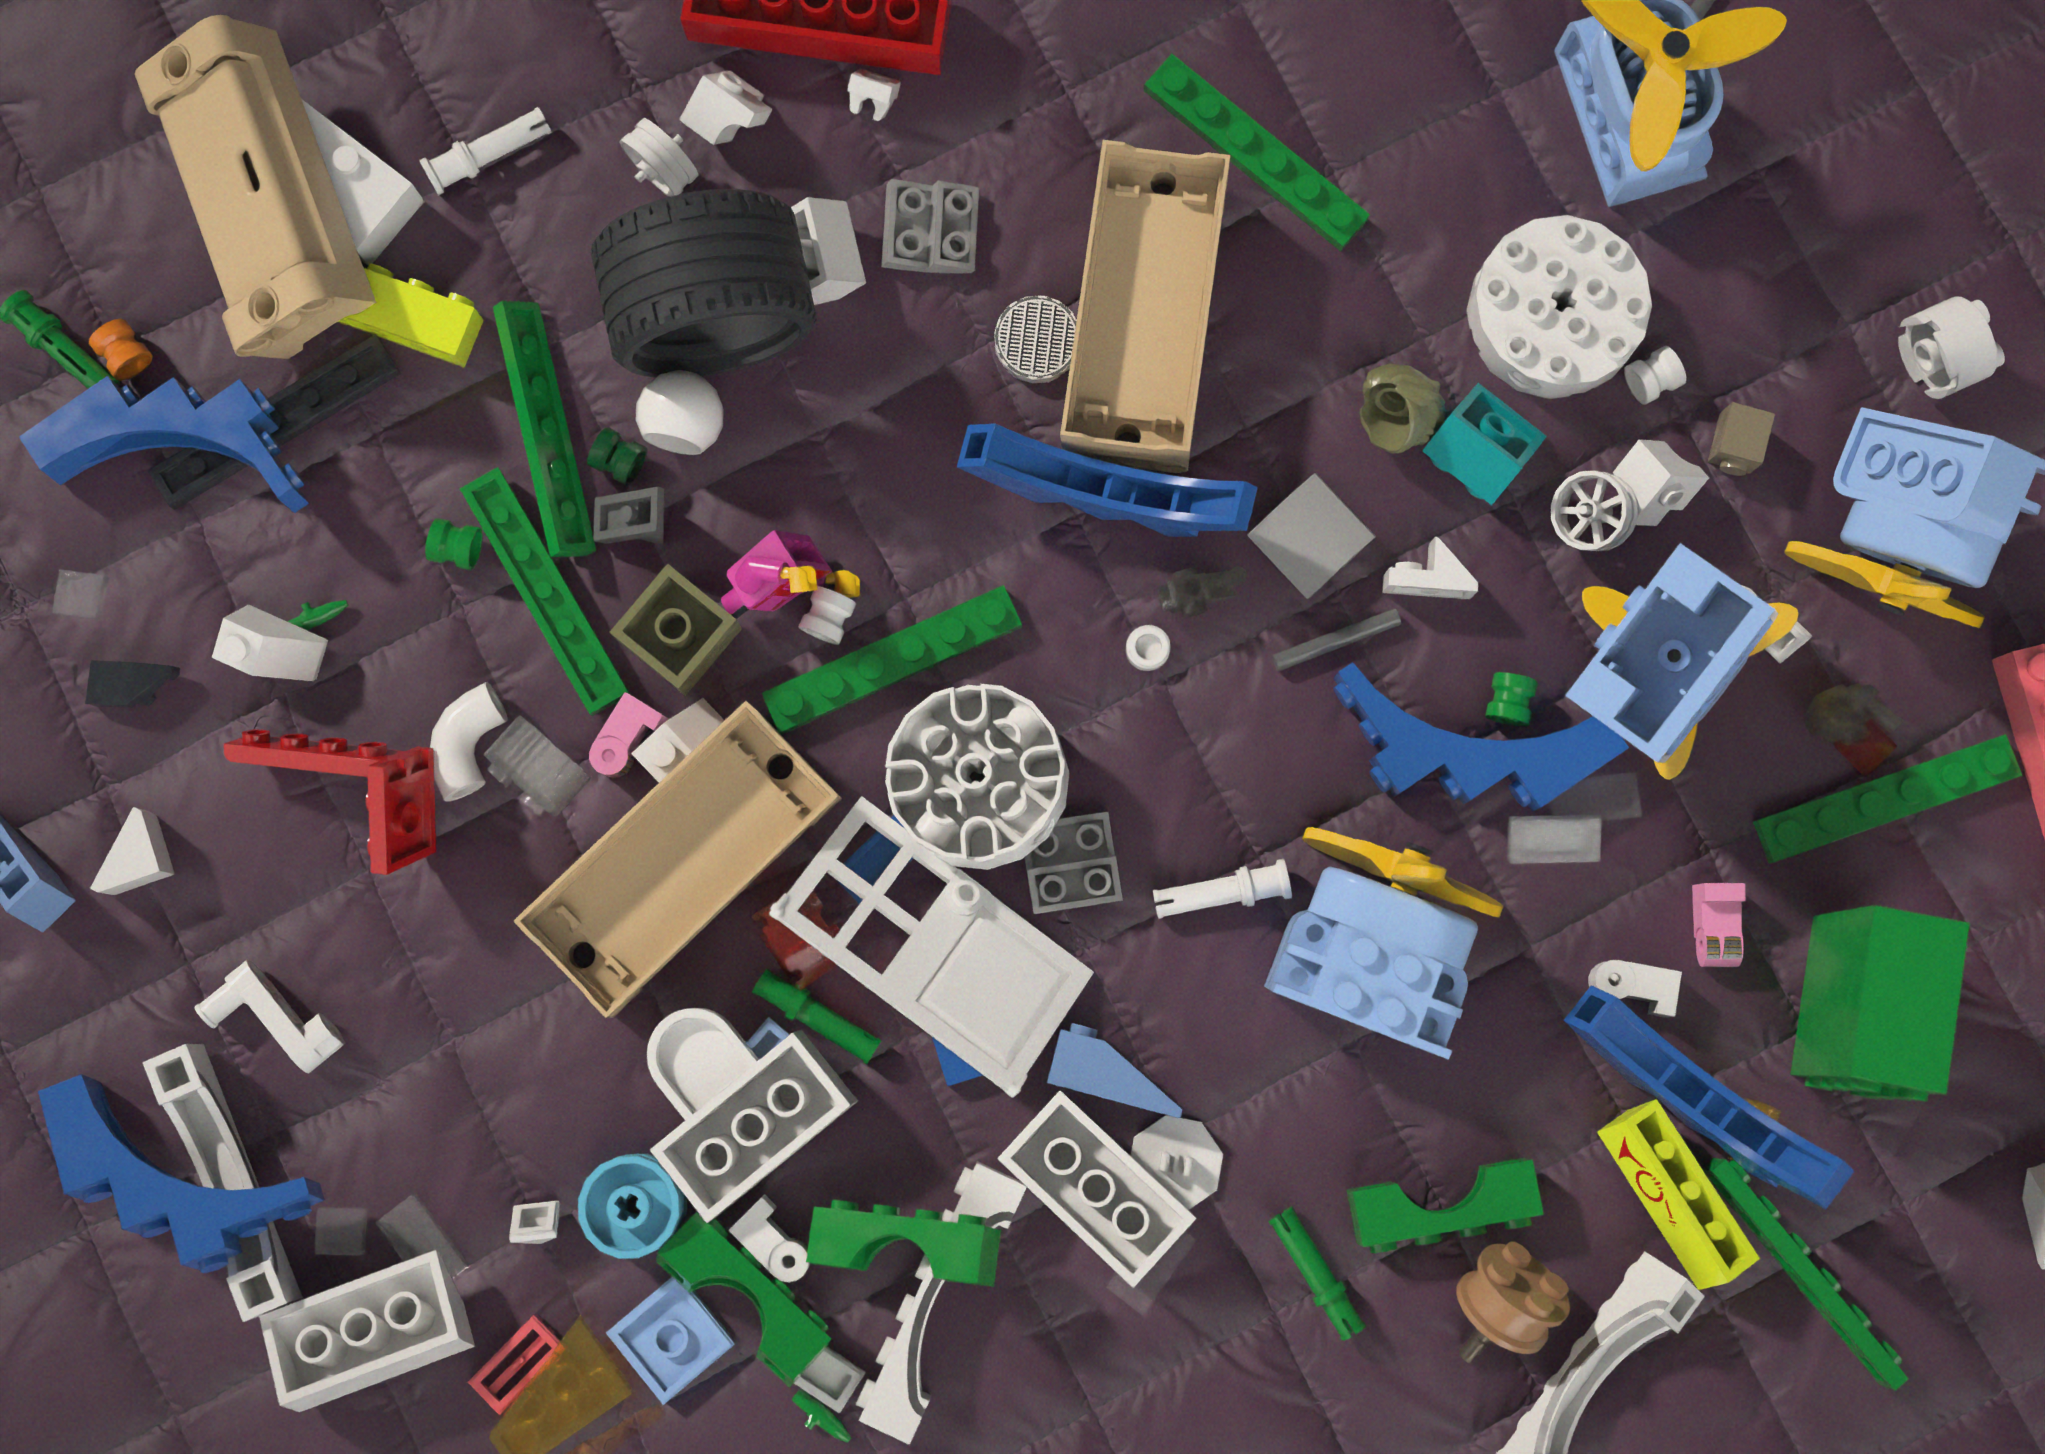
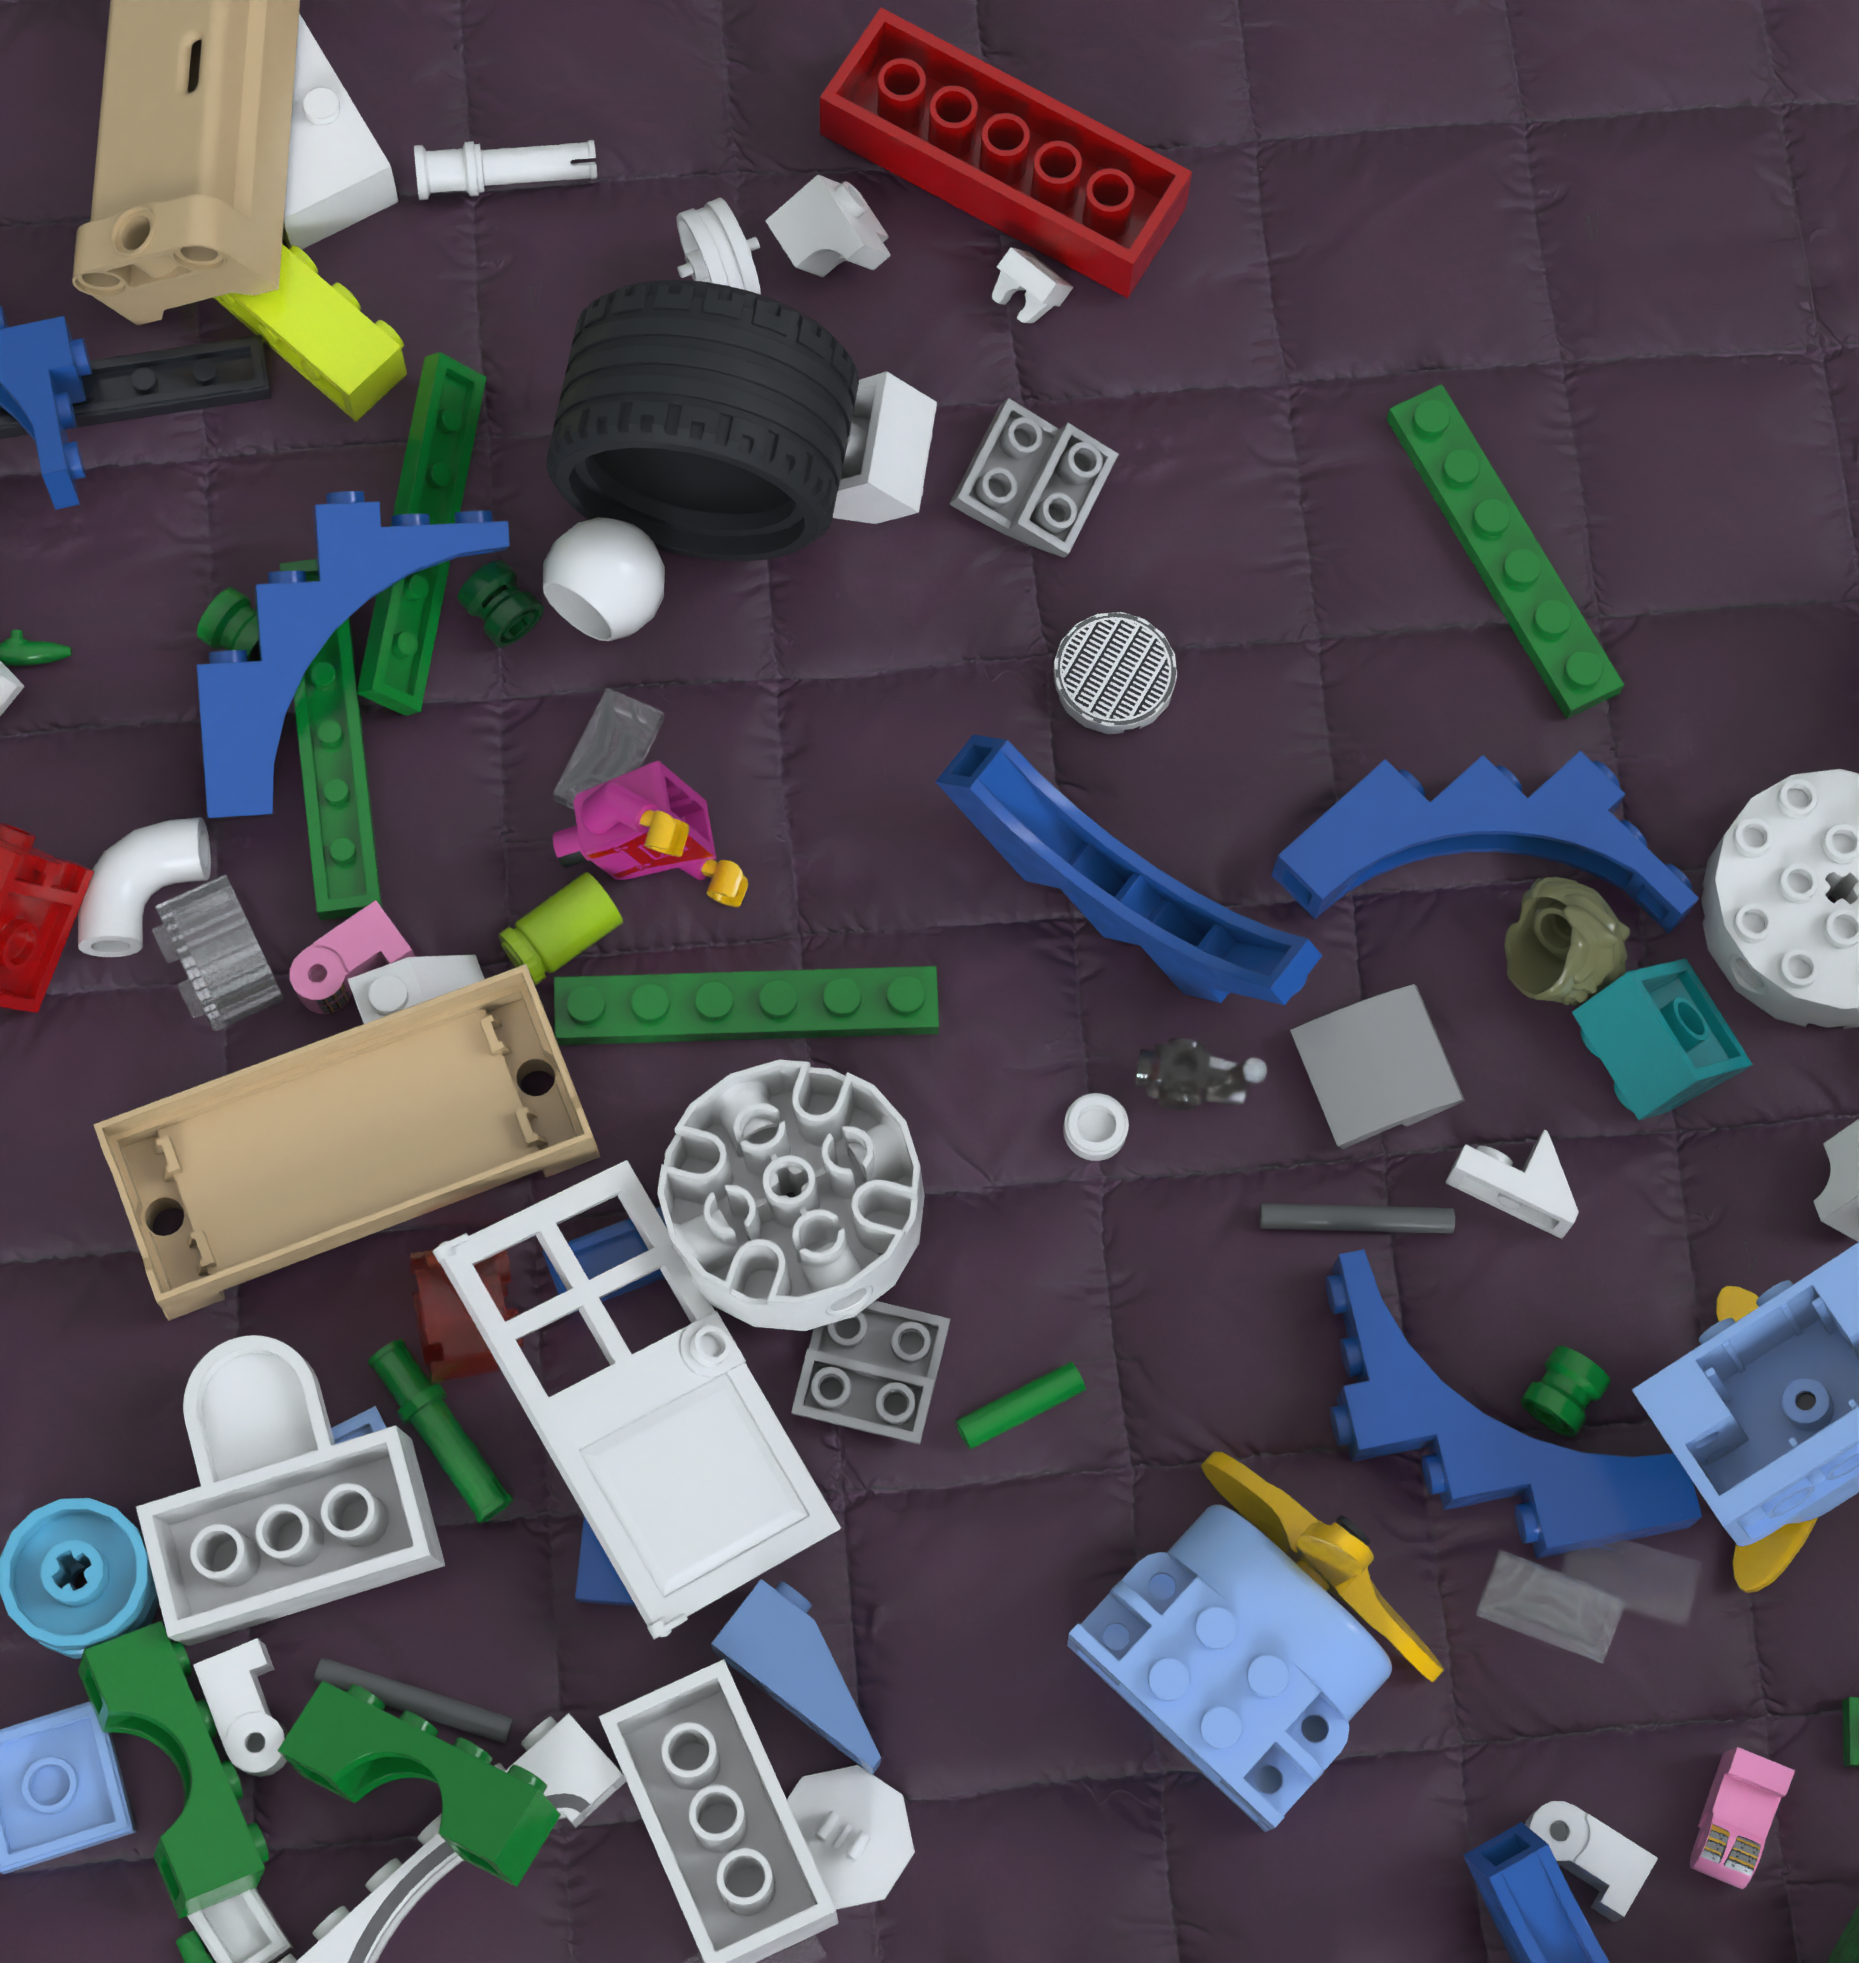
camera: 20 degrees right, 10 degrees down
dark grey slope [593,487,665,544] -> none
olive brick [609,564,742,696] -> none
white wheel [798,586,856,645] -> none
tan piece [1060,140,1230,473] -> none
white pin [1153,859,1292,919] -> none
white wheel [1551,471,1638,551] -> none
none -> blue arch [196,491,510,818]
none -> dark grey bar [313,1657,514,1744]
none -> lime piece [498,872,623,986]
none -> tile [553,688,664,810]
none -> green piece [955,1361,1086,1450]
none -> blue arch [1271,750,1699,934]

